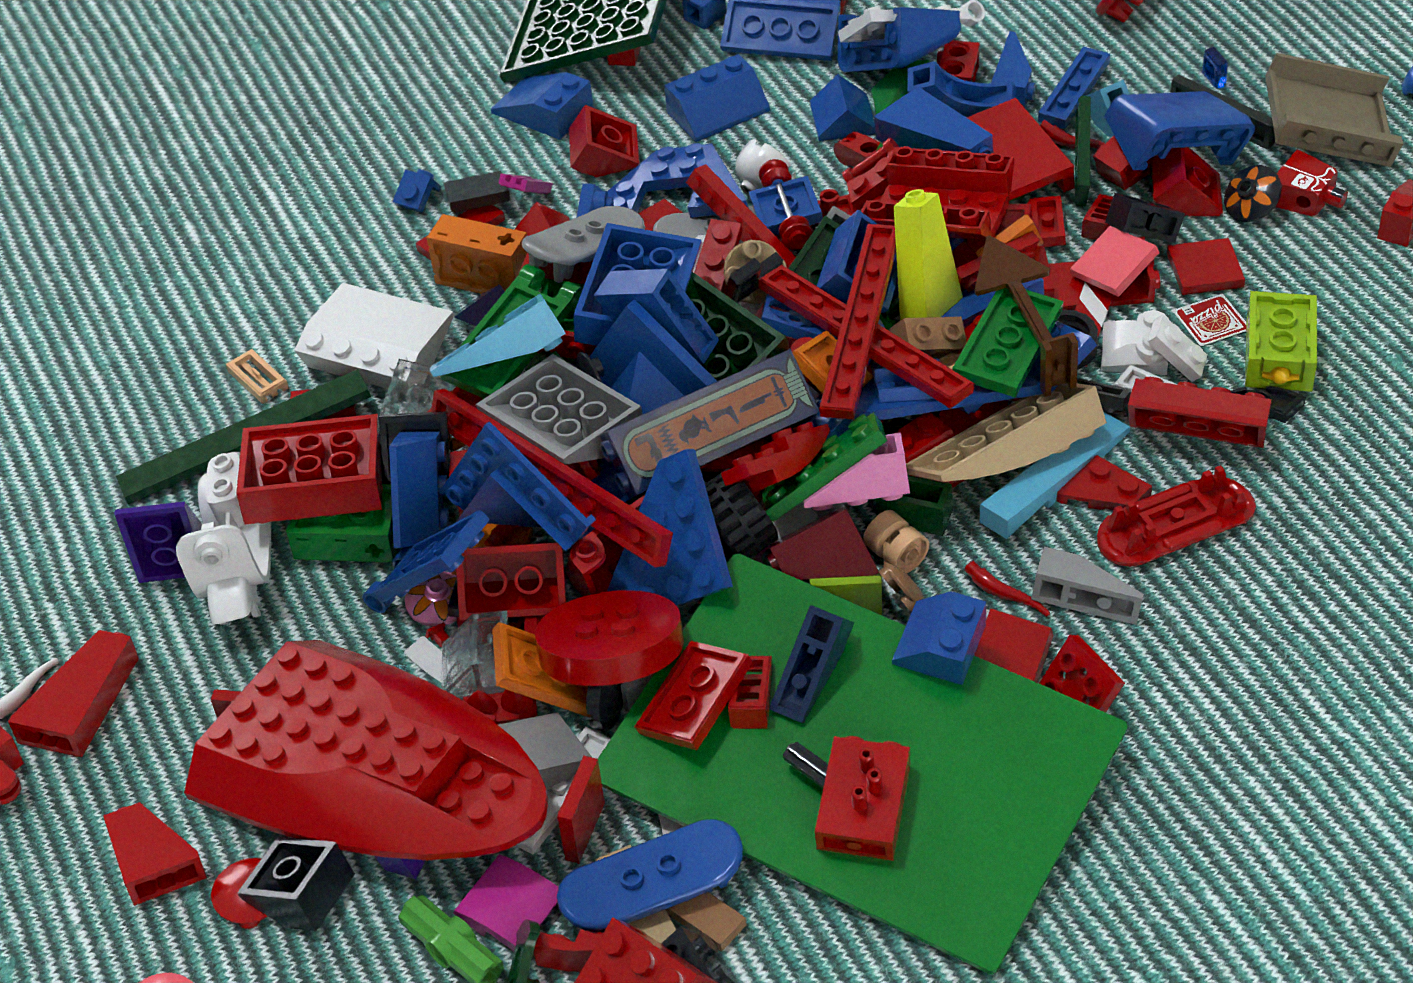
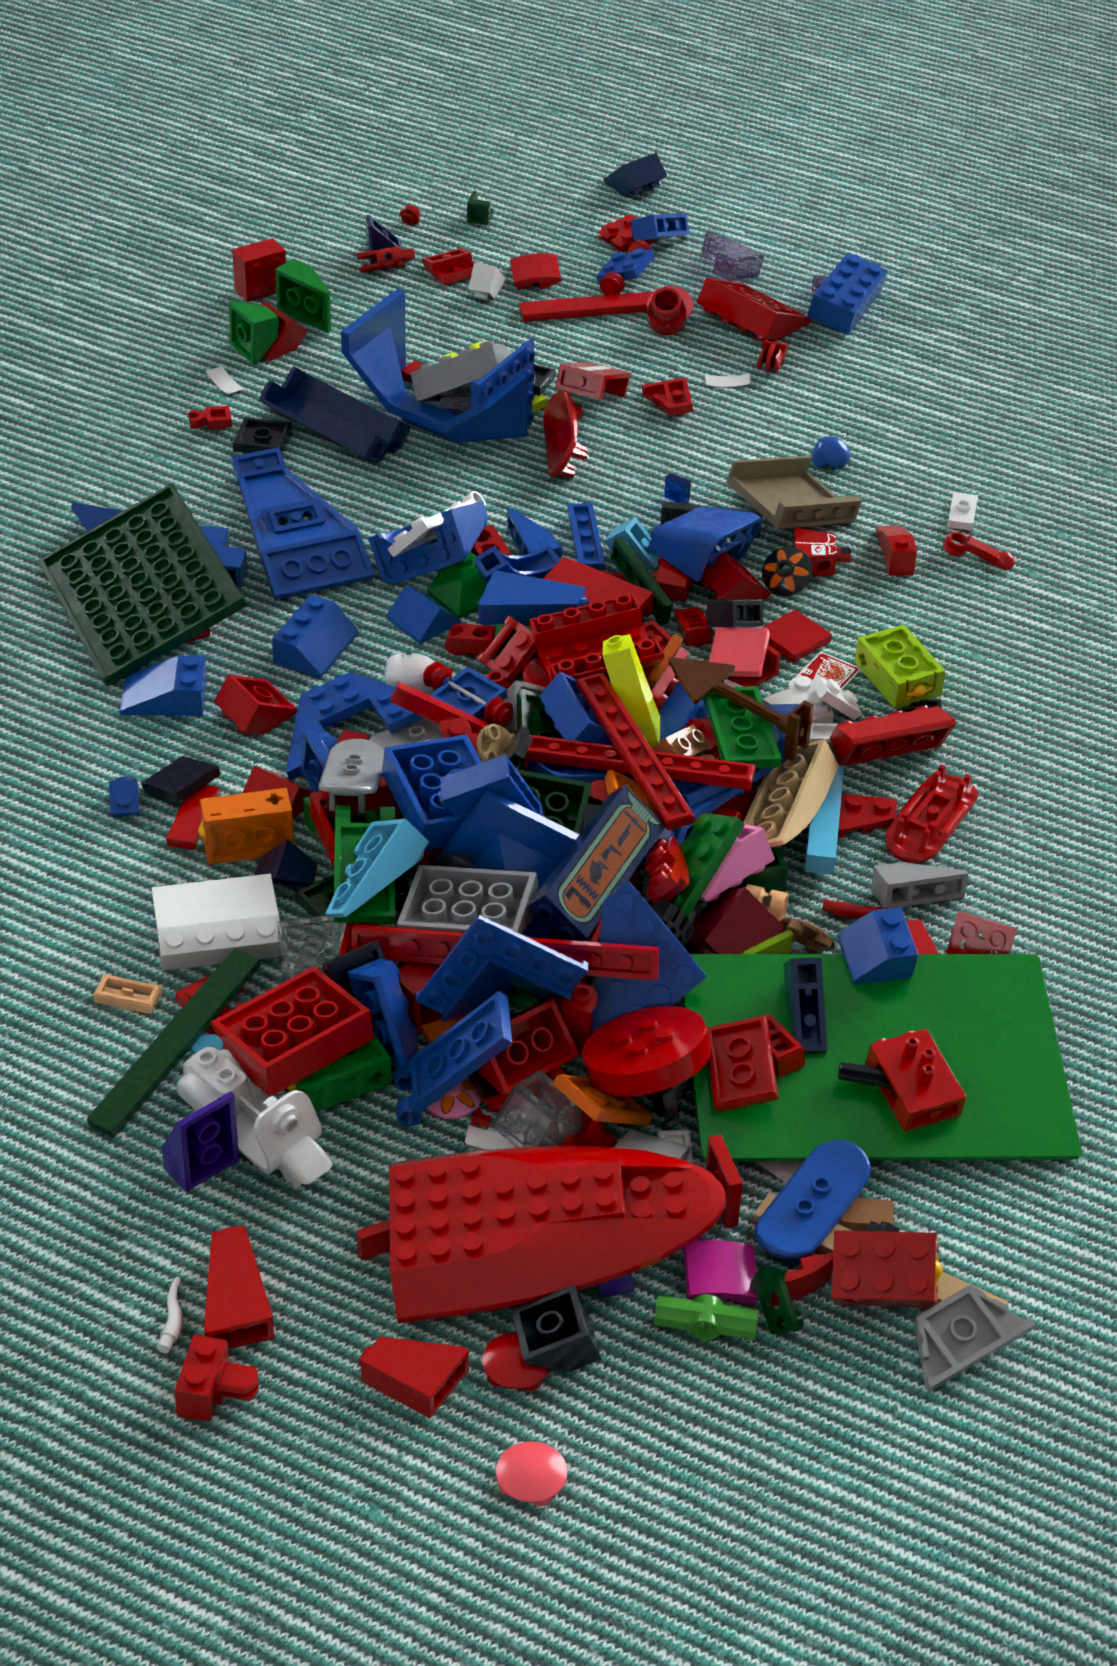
camera: 40 degrees left, 5 degrees down
dark pink tile [498,173,553,194] -> none

